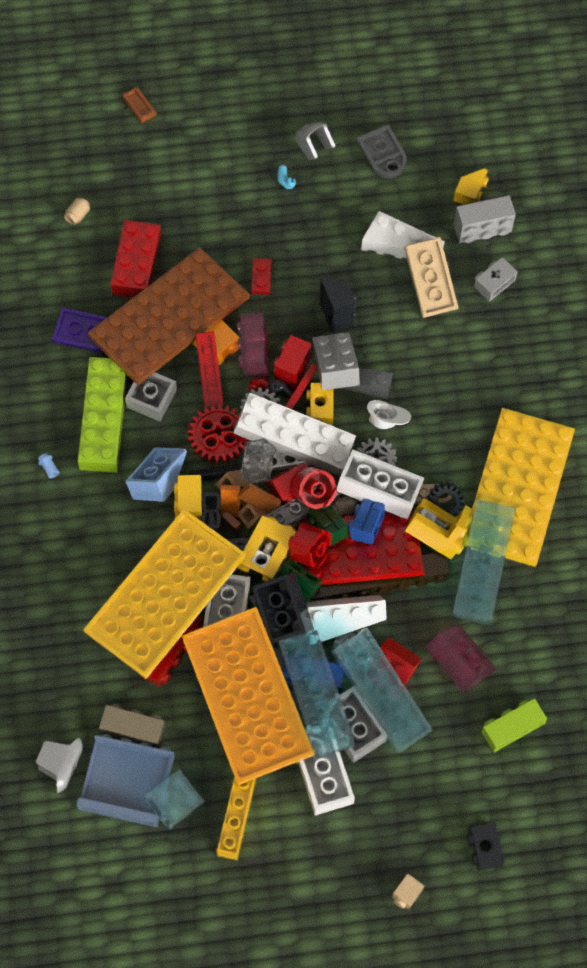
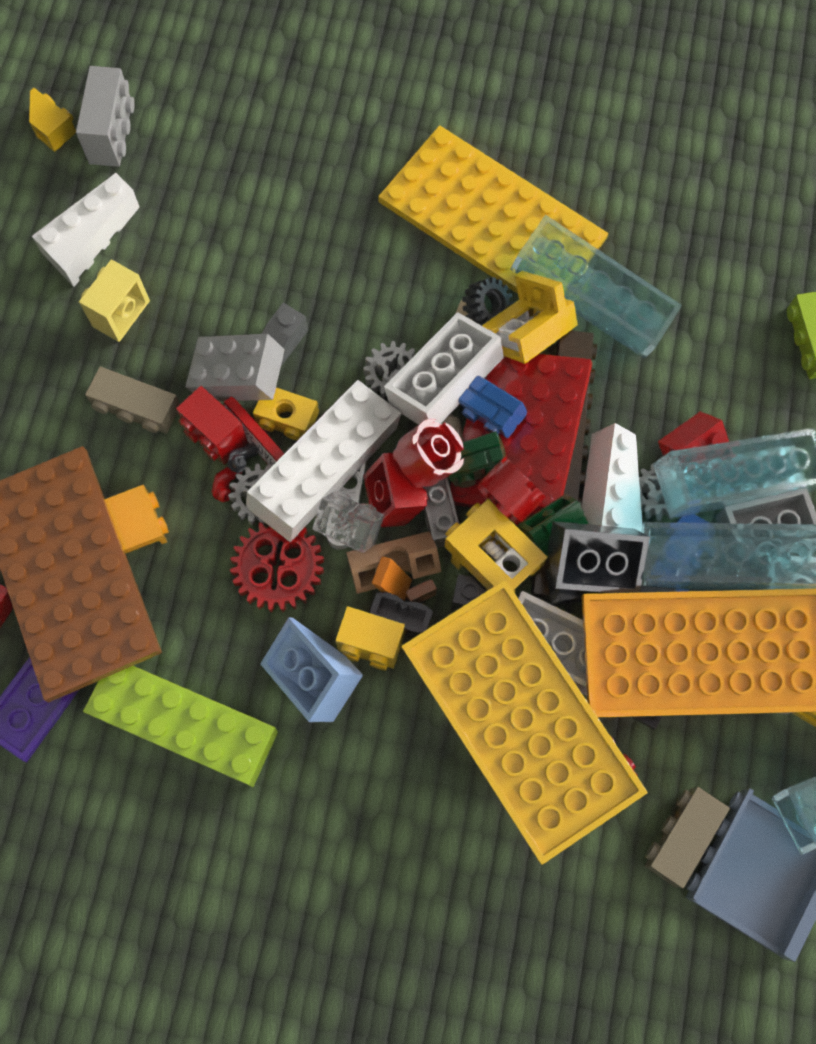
camera: 70 degrees left, 5 degrees up
light grey piece [36,738,83,793] -> none
light blue pin [38,453,60,479] -> none
light grey brick [125,372,177,422] -> none
black axle [188,463,245,480] -> none
red tile [195,331,224,408] -> none
clear pink slope [237,312,270,379] -> none
dark orange tile [238,483,281,514] -> none
red plate [252,258,271,295] -> none
black slope [318,276,357,334] -> none
white piece [367,400,411,429] -> none
tan tile [404,237,459,318] -> none
clear pink slope [426,624,497,692] -> none
light grey brick [474,257,517,302] -> none
none -> light yellow brick [79,259,150,342]
none -> dark tan brick [85,367,180,434]

